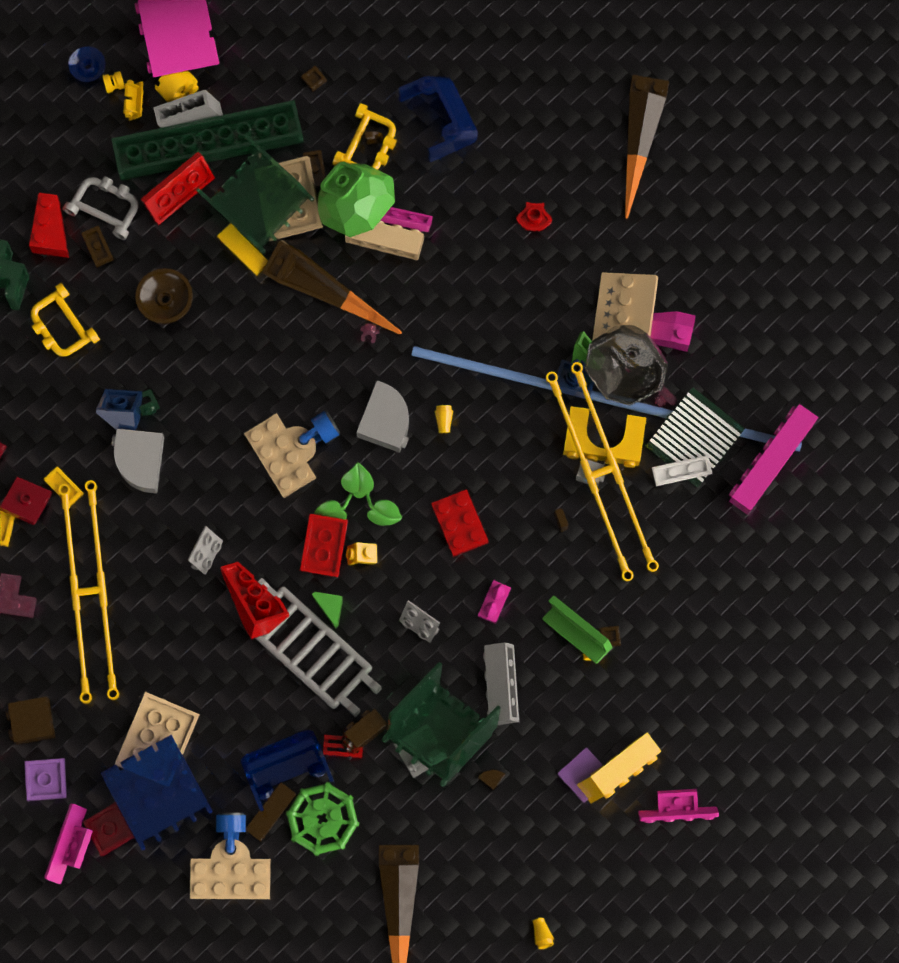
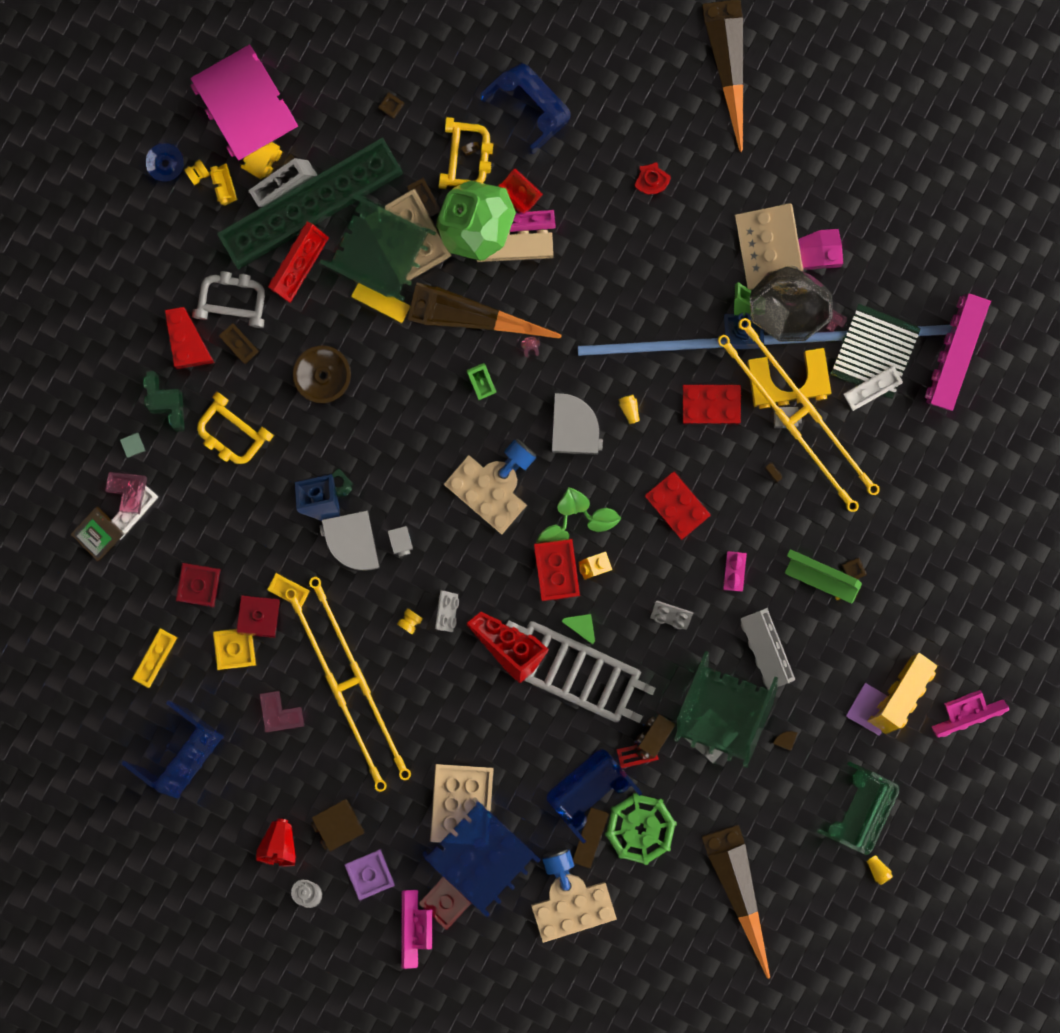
camera: 15 degrees left, 10 degrees up
none -> light grey brick [388,526,413,557]
none -> yellow wheel [397,608,423,634]
none -> bright green slope [467,363,497,400]
none -> red bracket [498,169,543,213]
none -> red plate [683,385,741,424]
none -> clear green windscreen [817,762,899,855]

